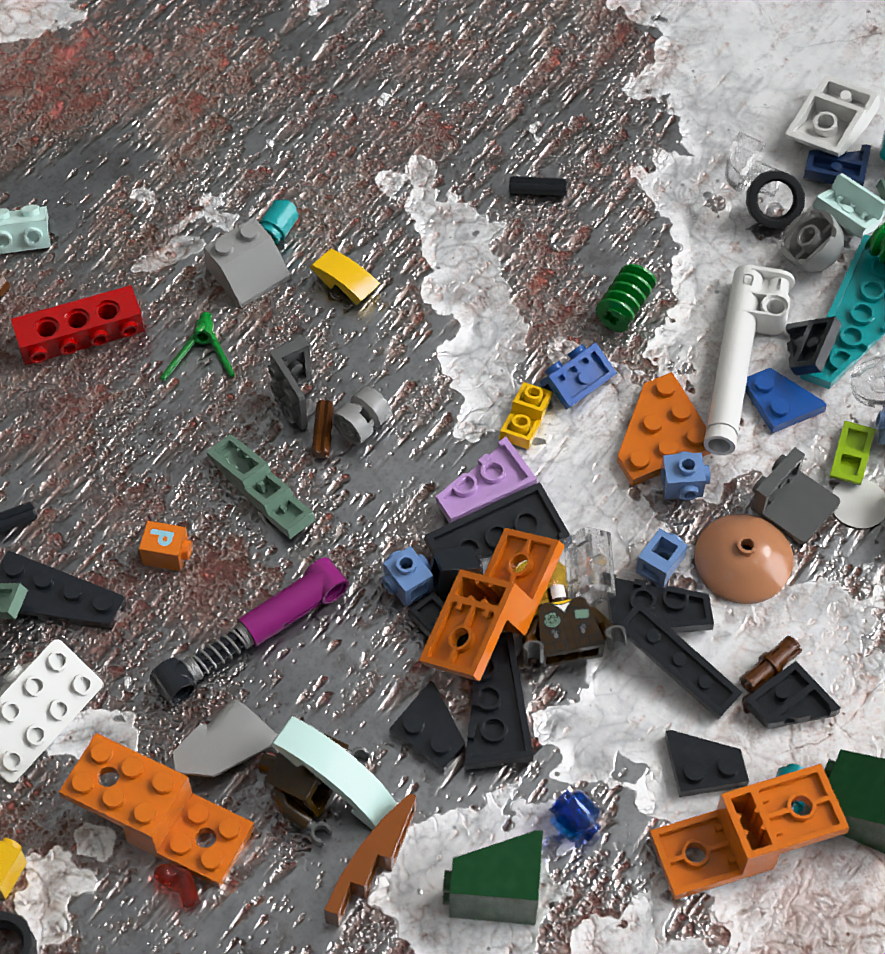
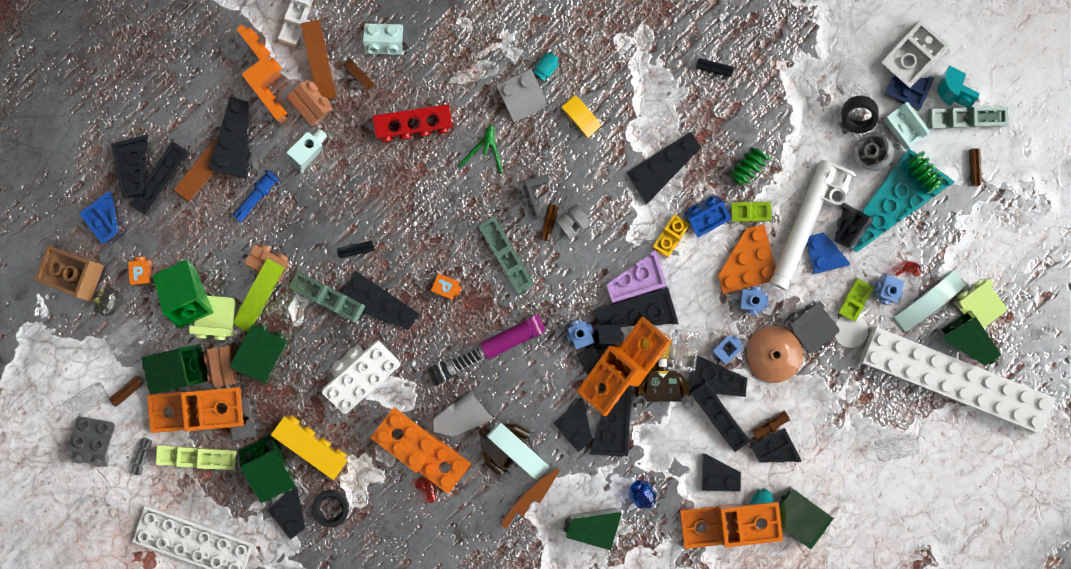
camera: 10 degrees right, 30 degrees up
none -> black wing [626,132,701,205]
none -> lime slope [731,202,772,222]

